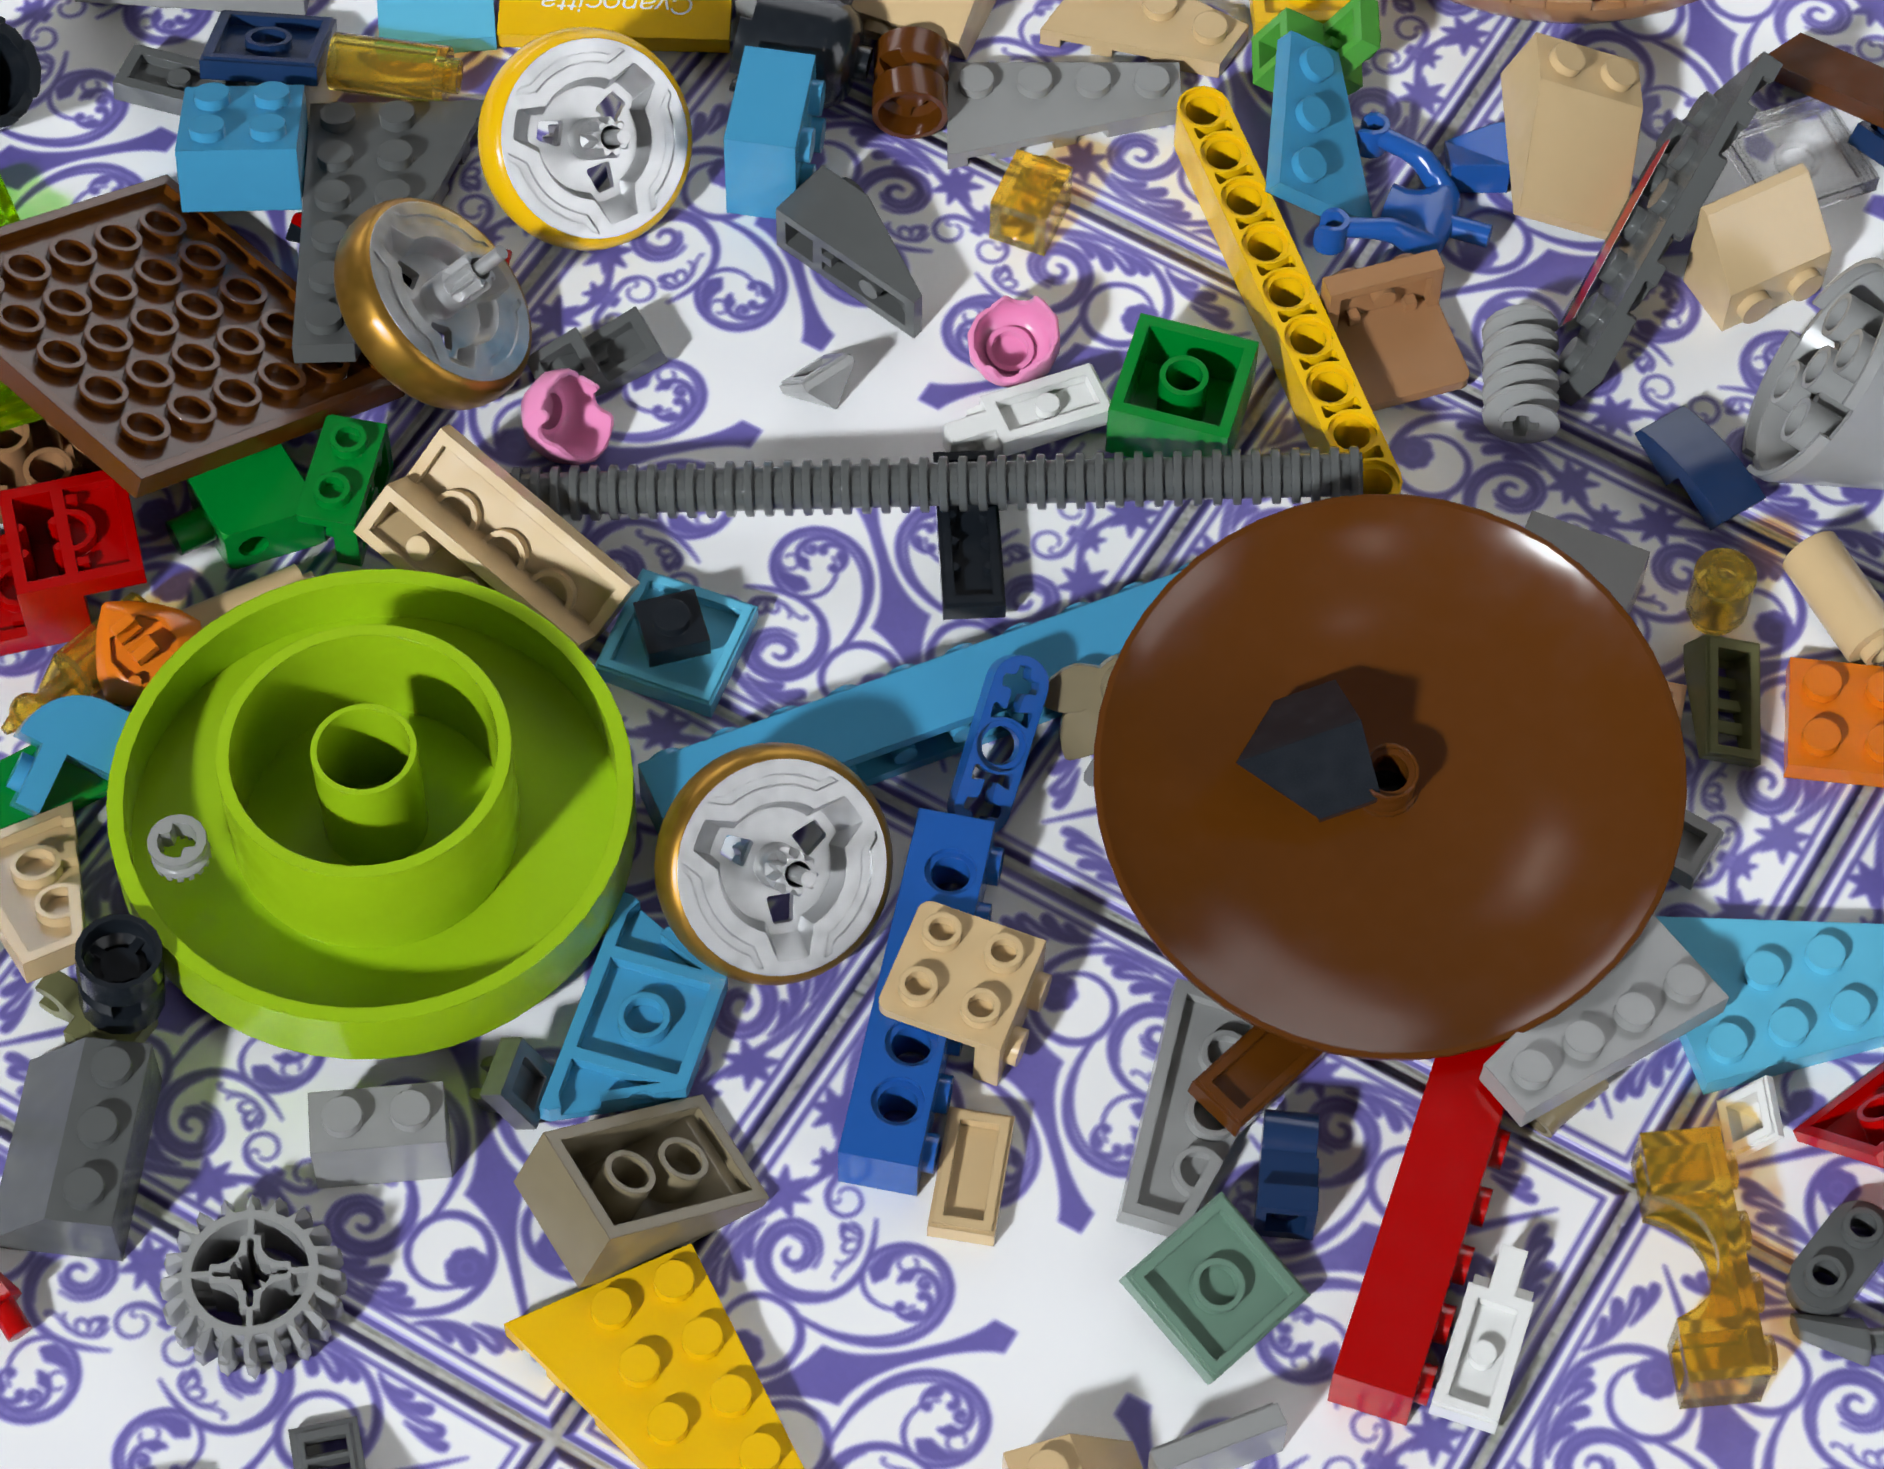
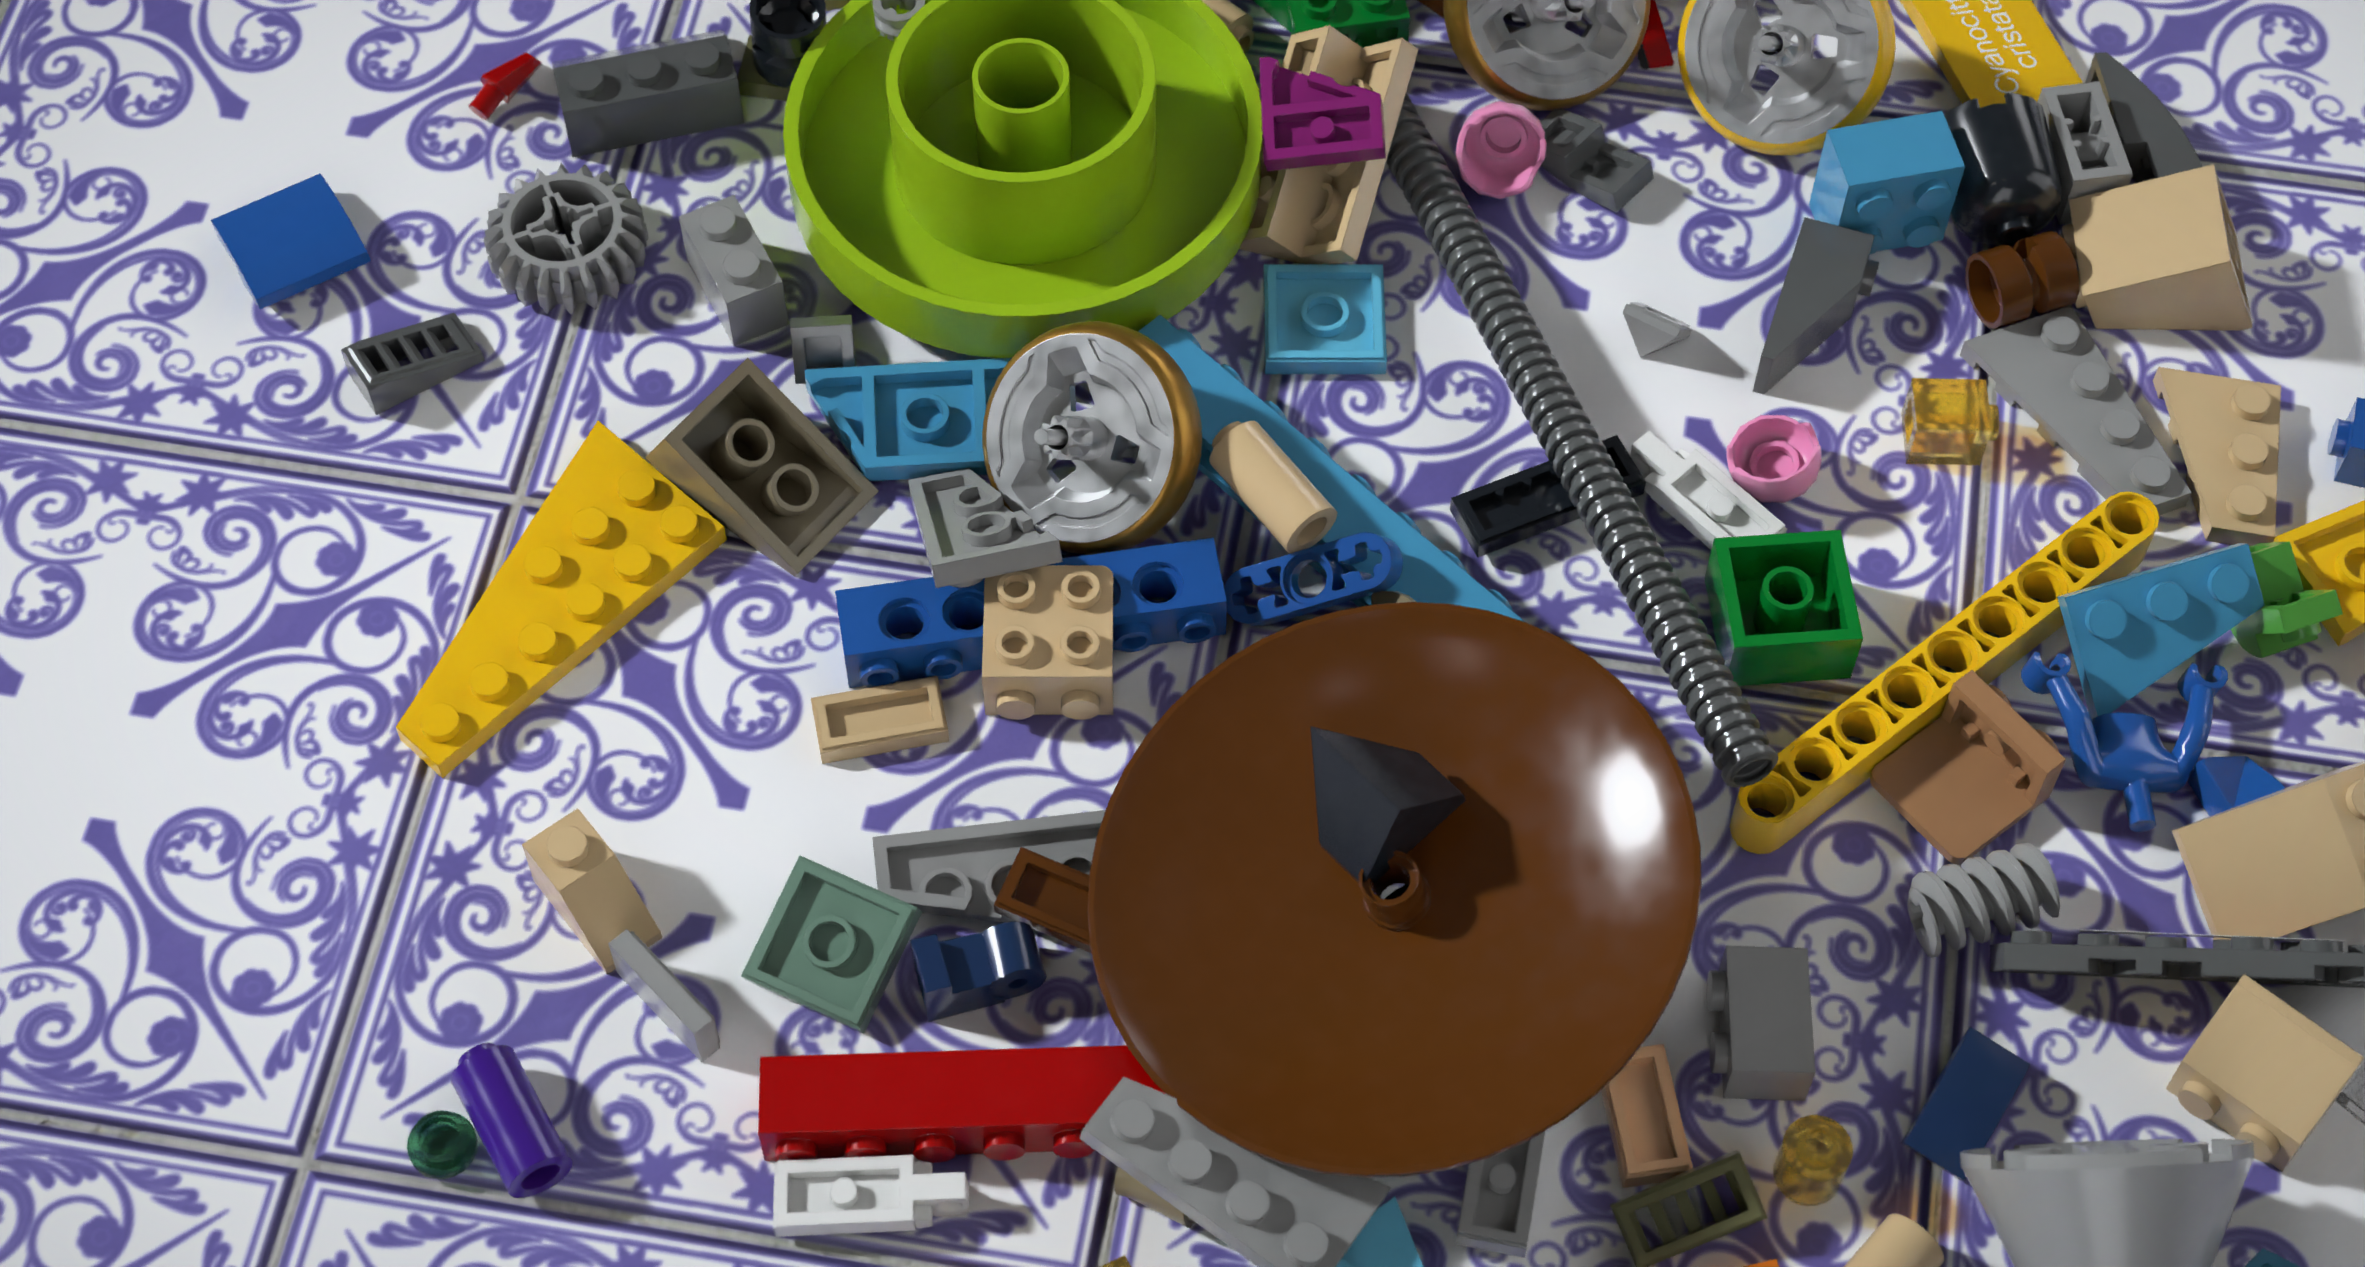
camera: 70 degrees right, 0 degrees up
black plate [633,589,711,667] -> none
none -> light grey wing [908,468,1062,588]
none -> tan brick [1209,421,1337,553]
none -> magenta wing [1259,56,1386,171]

